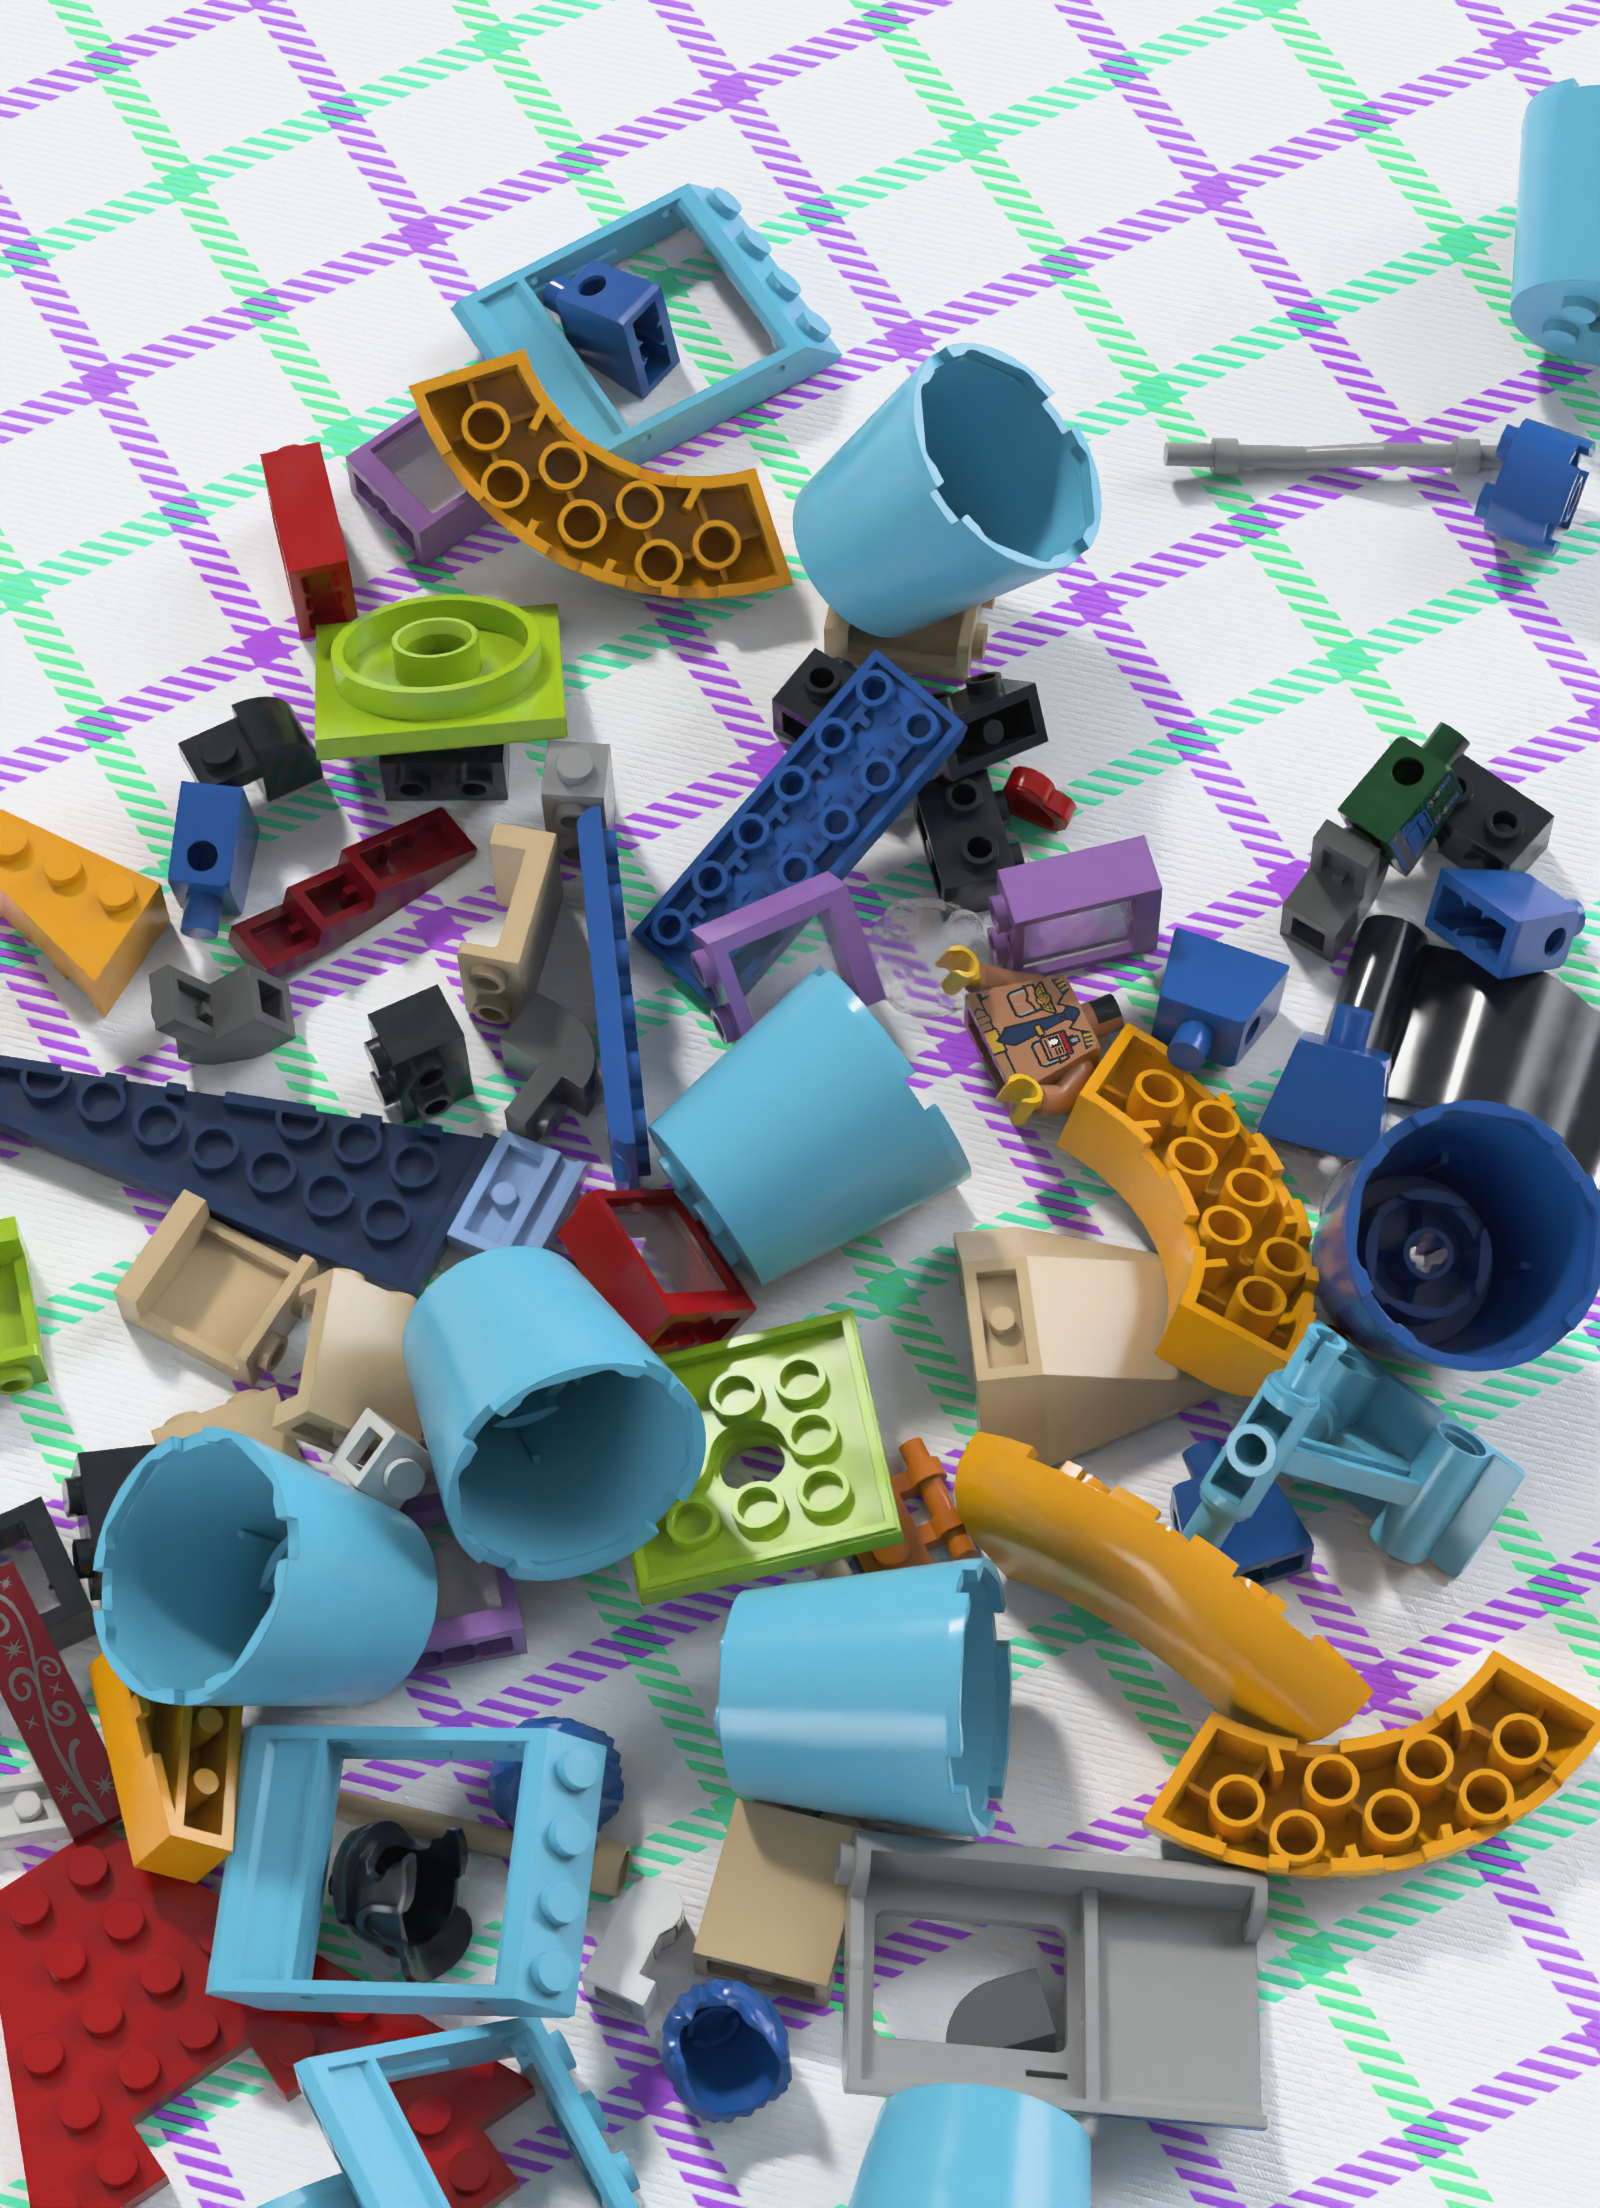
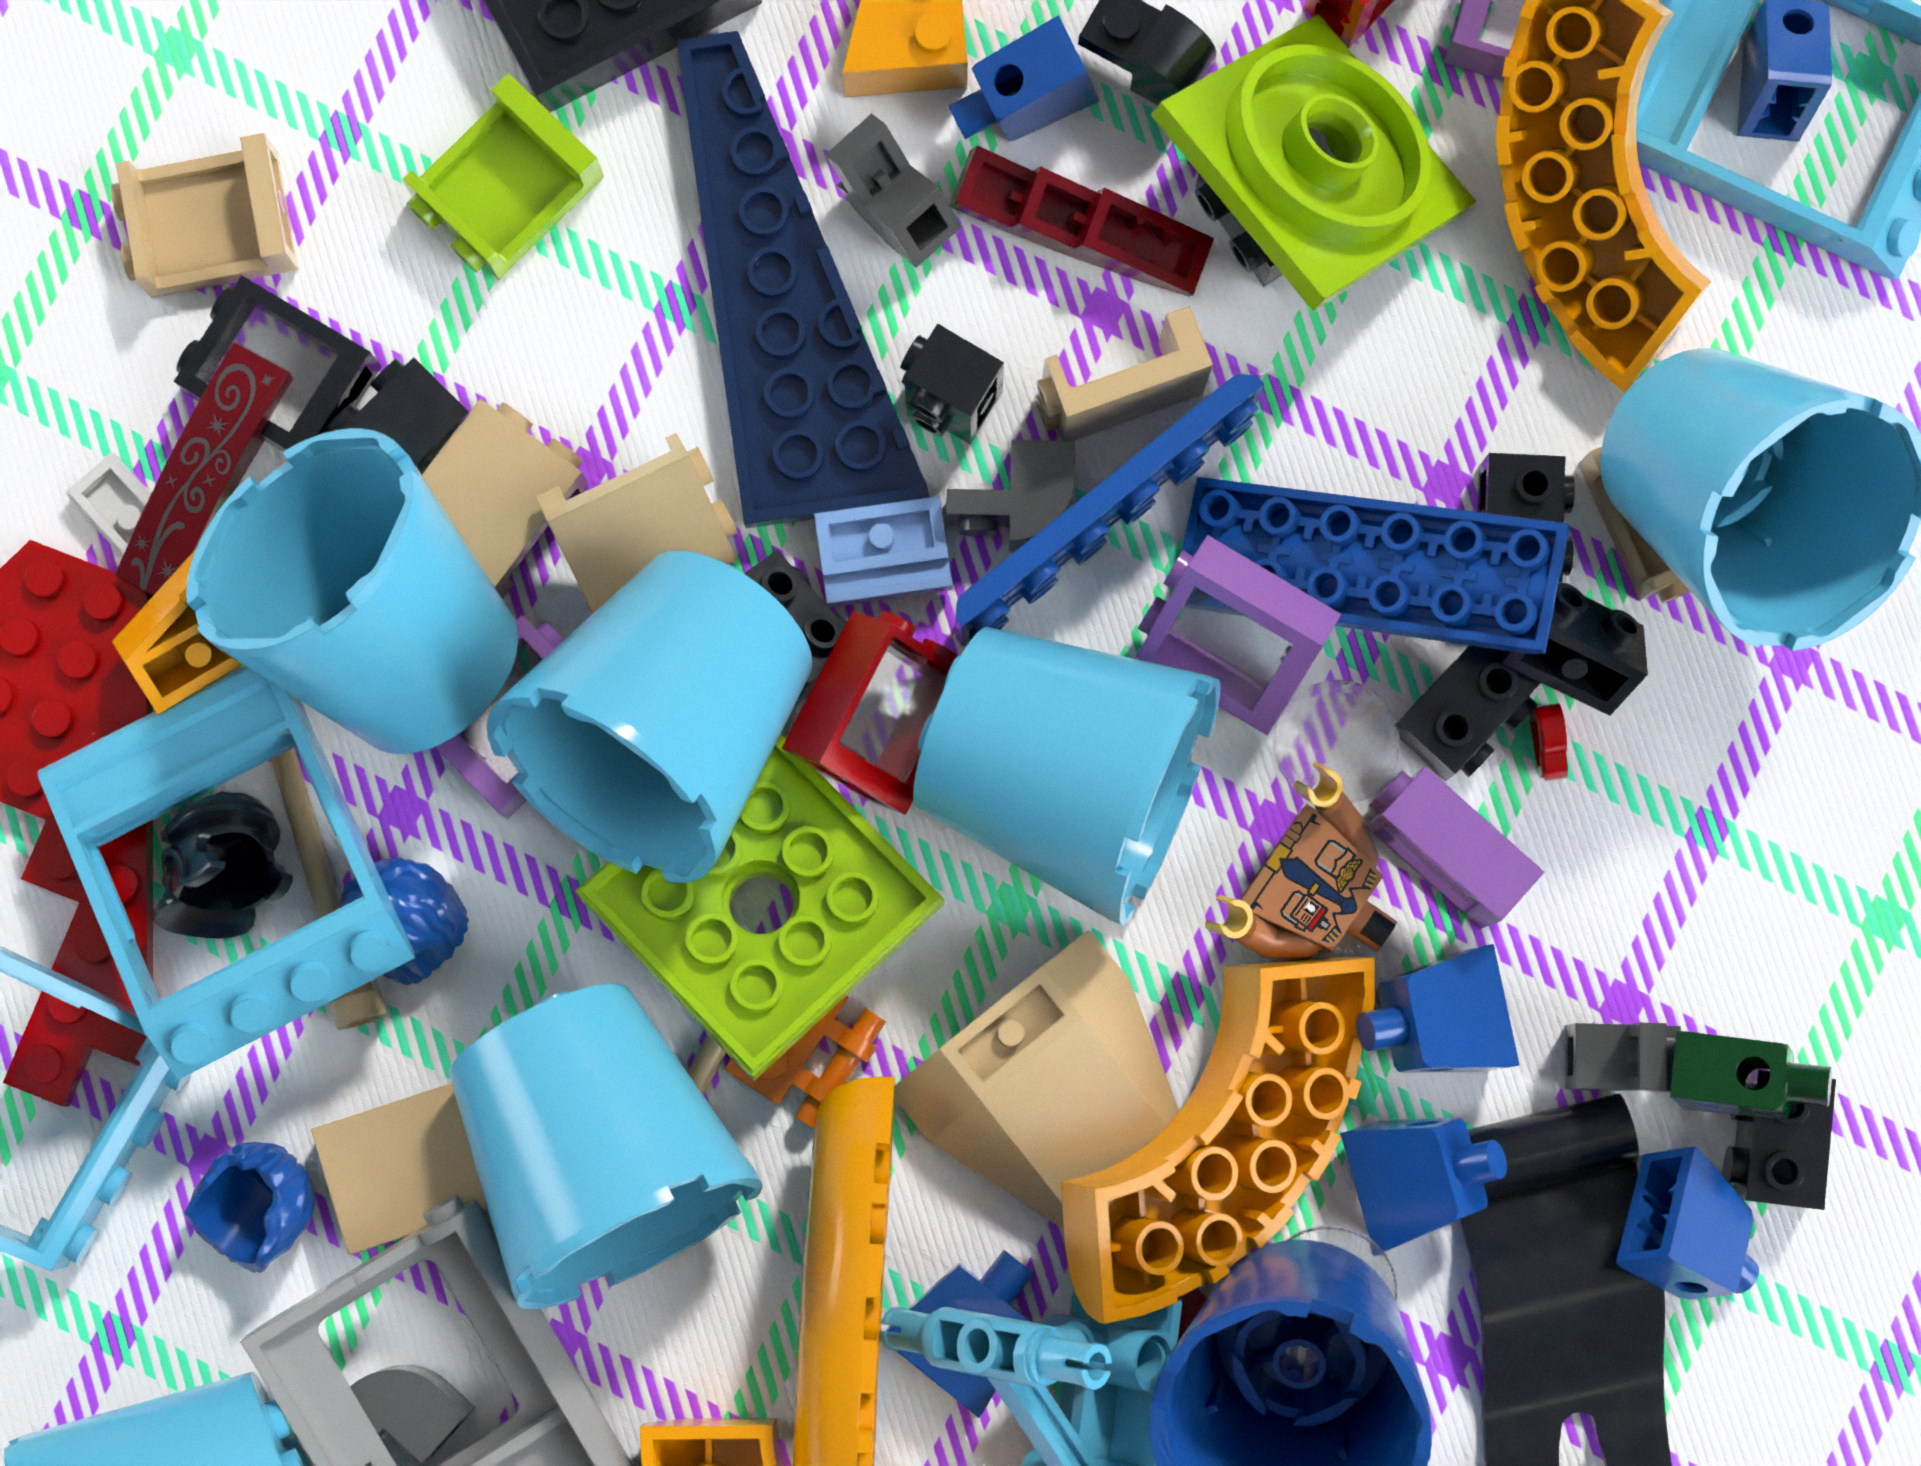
camera: 55 degrees right, 20 degrees up
tan panel [113,1189,320,1388] -> none
white brick [328,1407,432,1510] -> none
light grey brick [541,740,616,864] -> none
white leg [581,1877,685,2024] -> none

